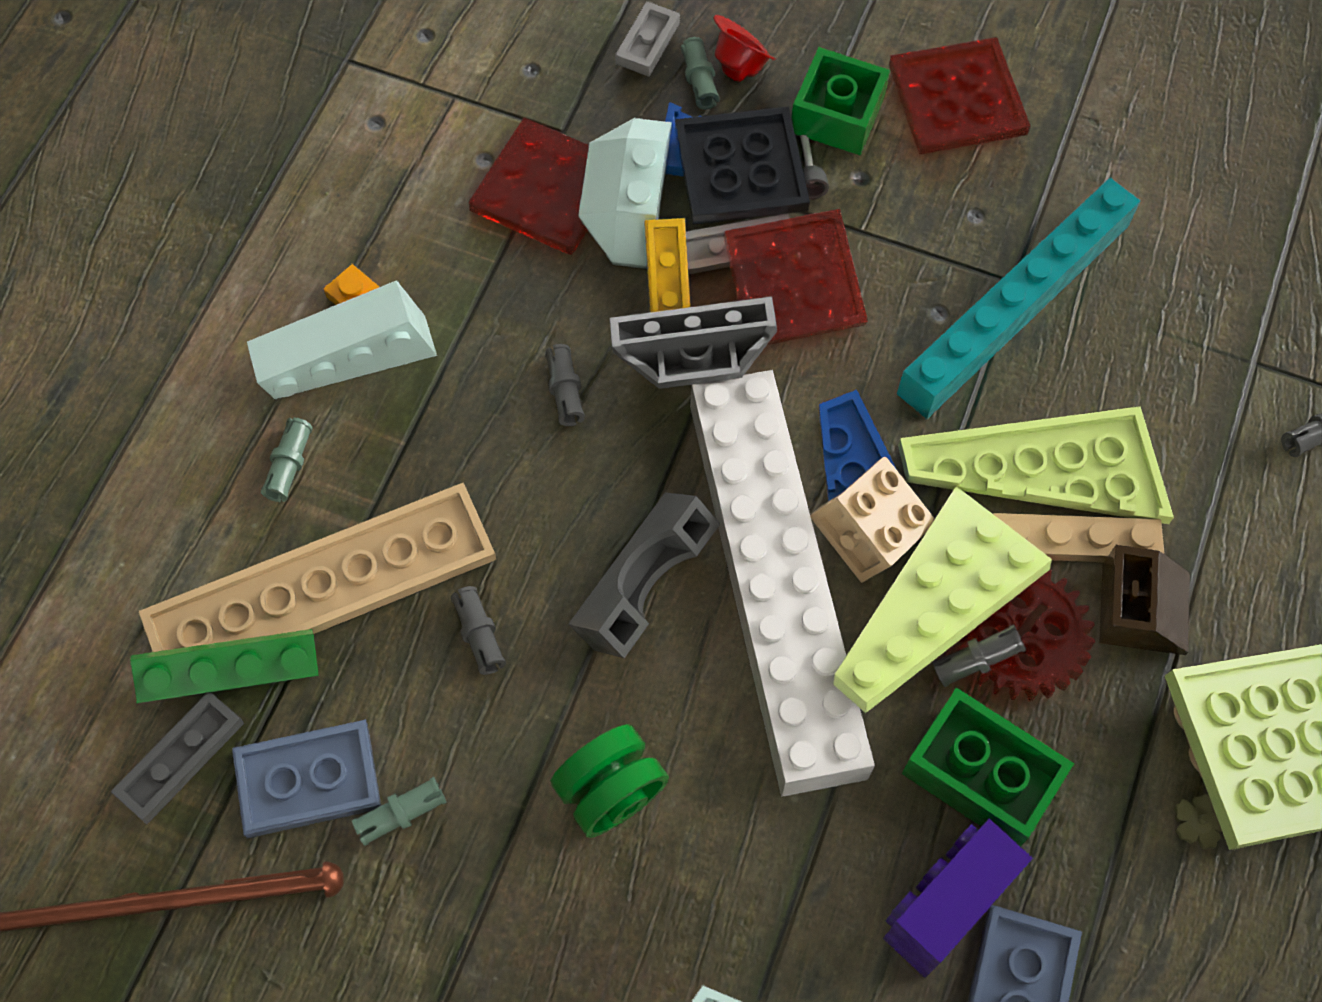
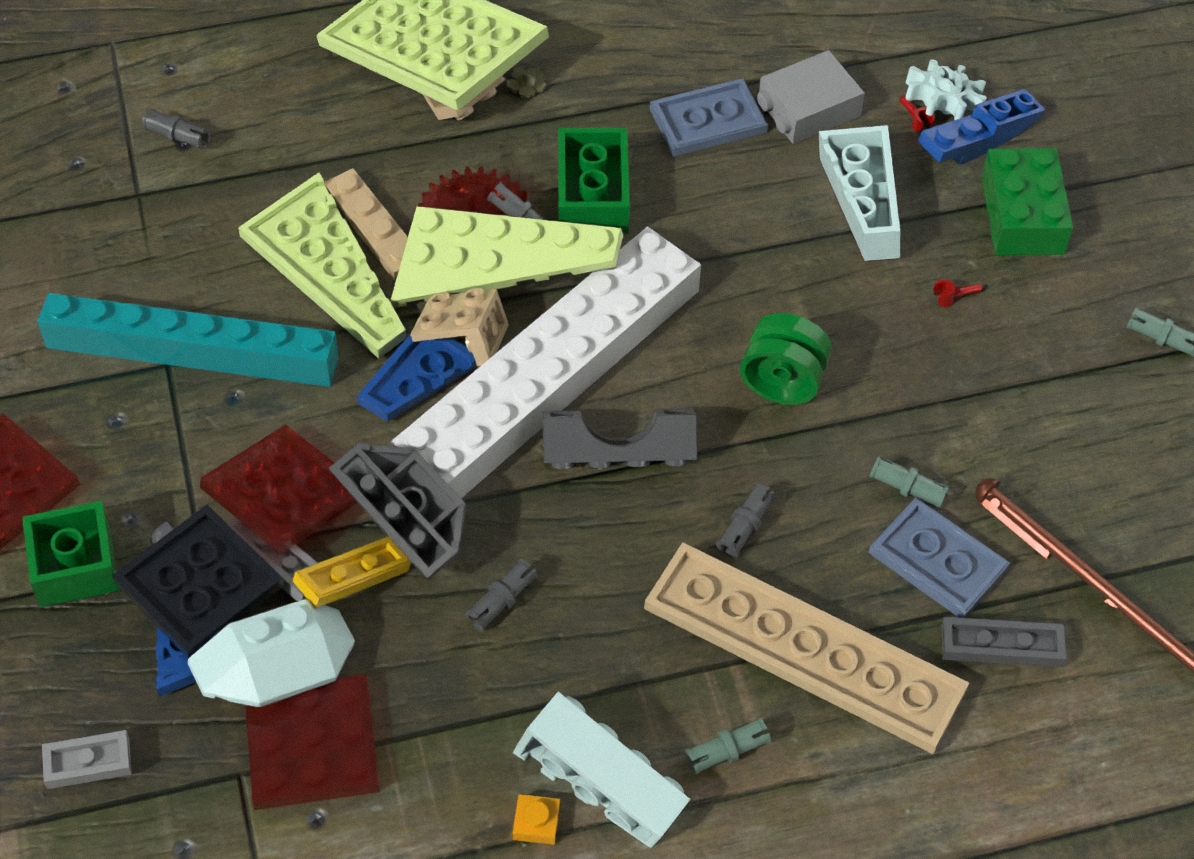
camera: 125 degrees left, 10 degrees down
green plate [130,629,319,703] -> none
sand green pin [681,37,720,110] -> none
red piece [713,15,776,82] -> none
dark purple brick [883,819,1033,978] -> none
dark brown slope [1099,545,1190,655] -> none

